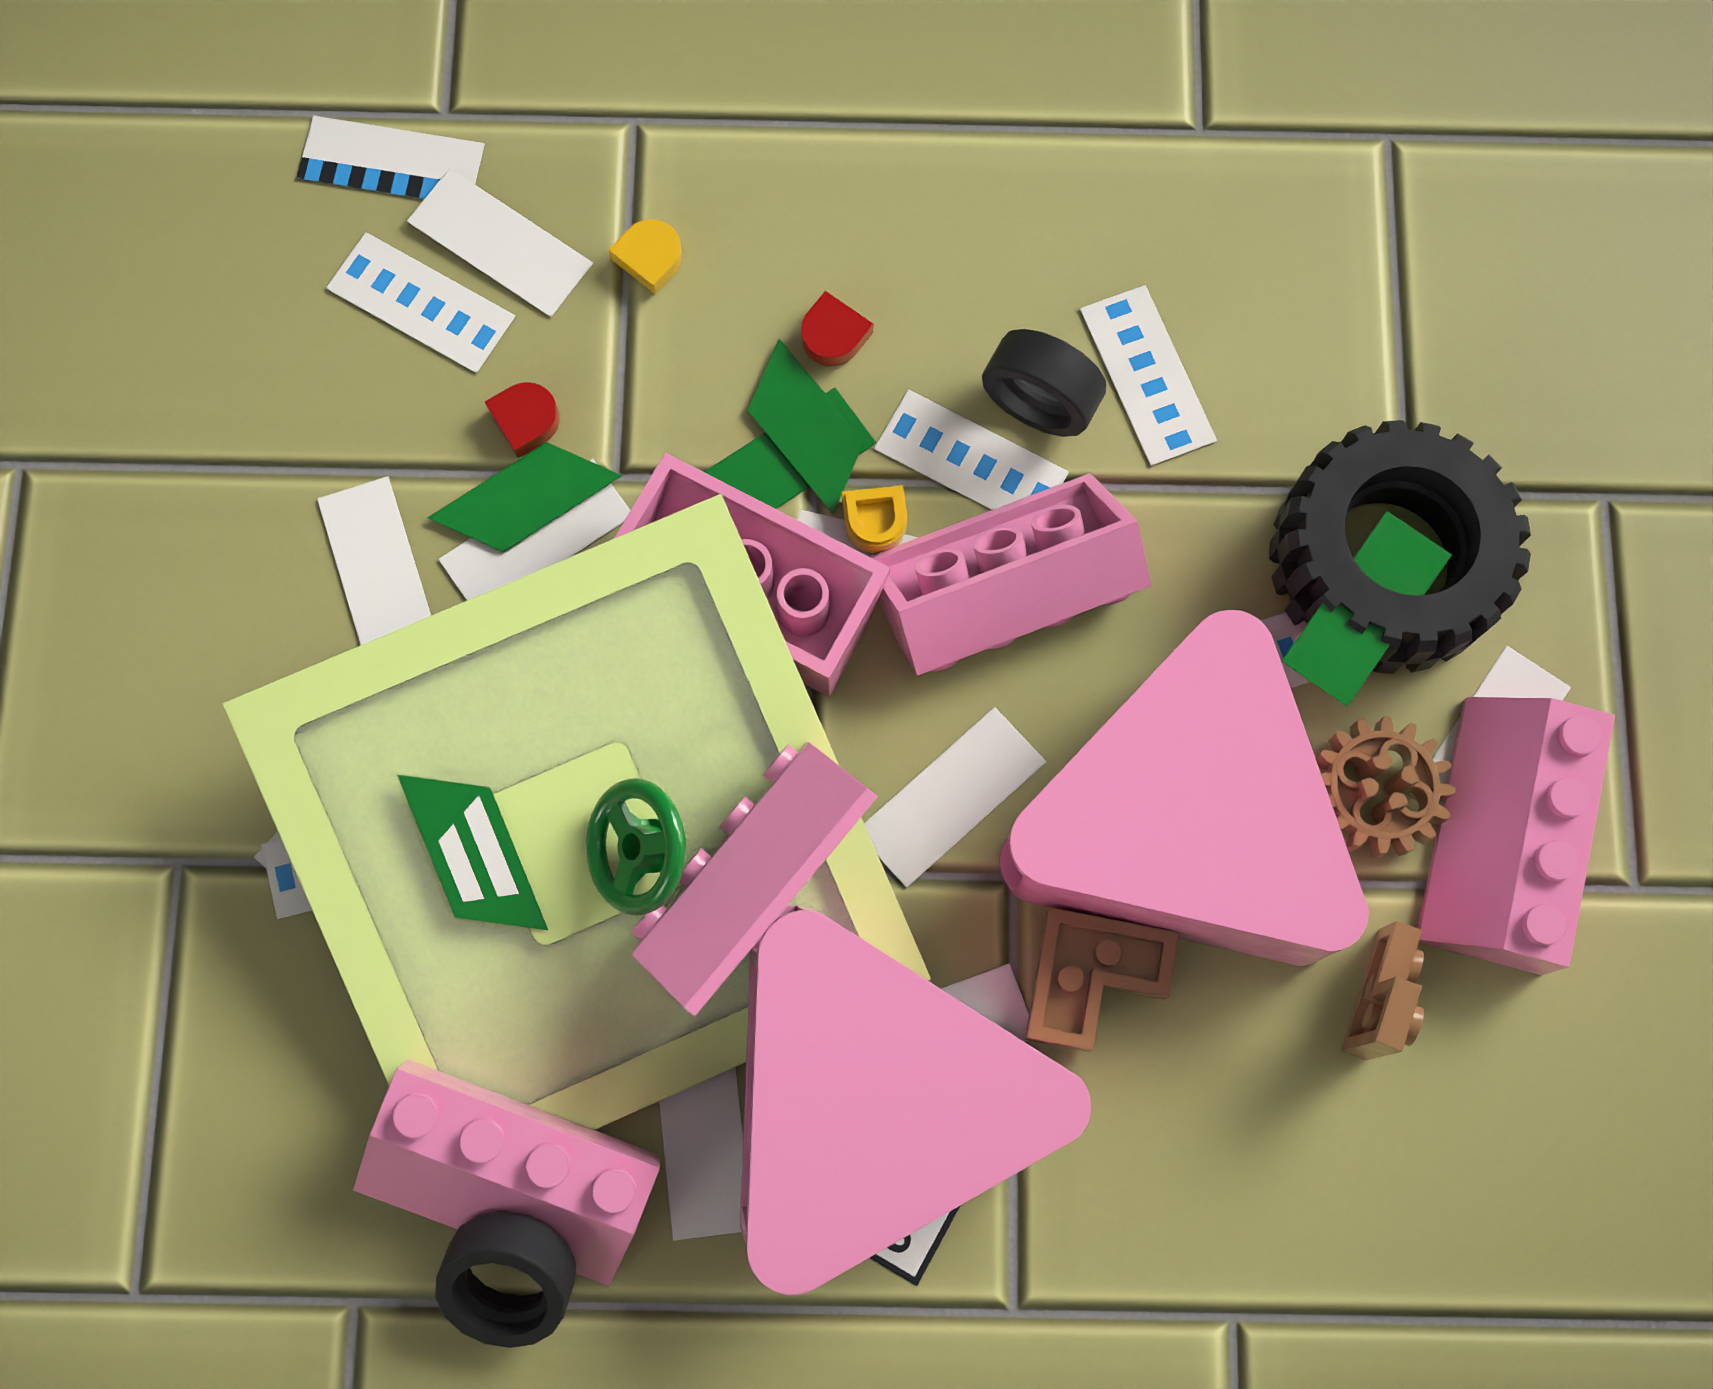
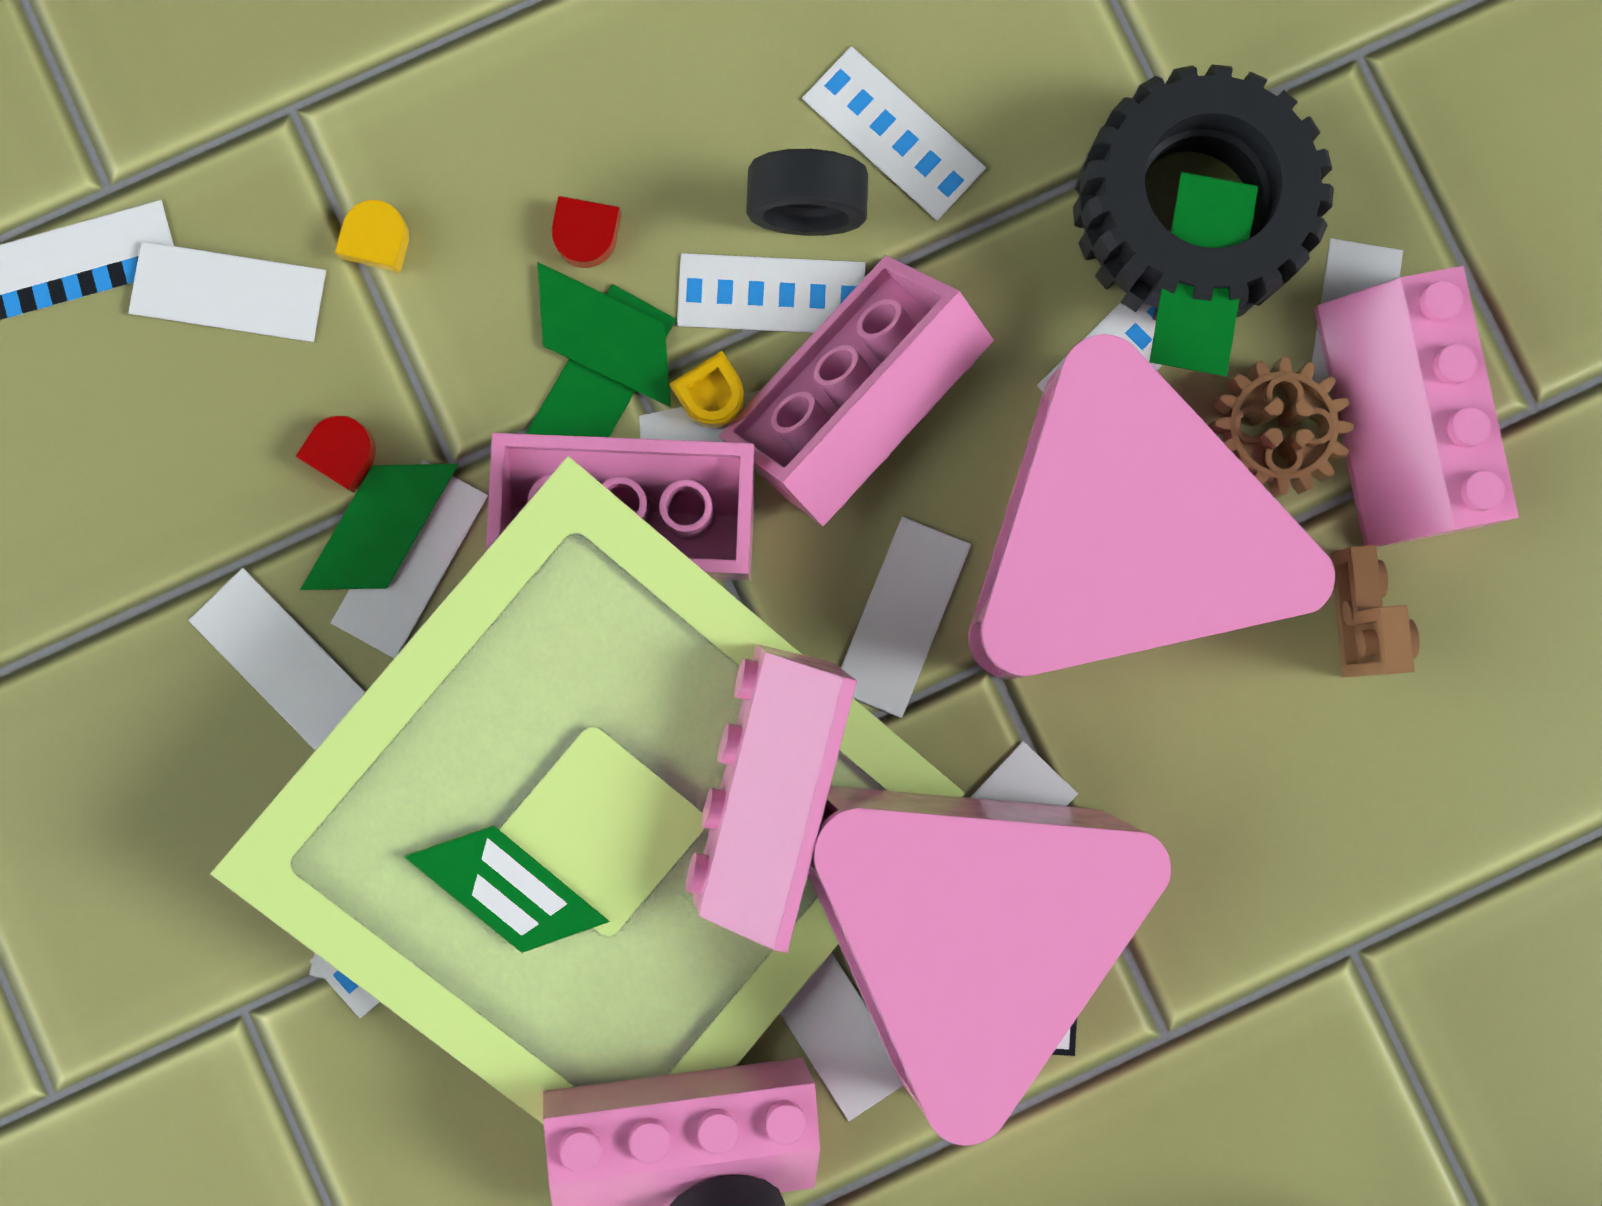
camera: 25 degrees left, 10 degrees up
white sticker [326,232,516,373] -> none
green piece [586,778,686,915] -> none
medium nougat plate [1025,907,1179,1052] -> none

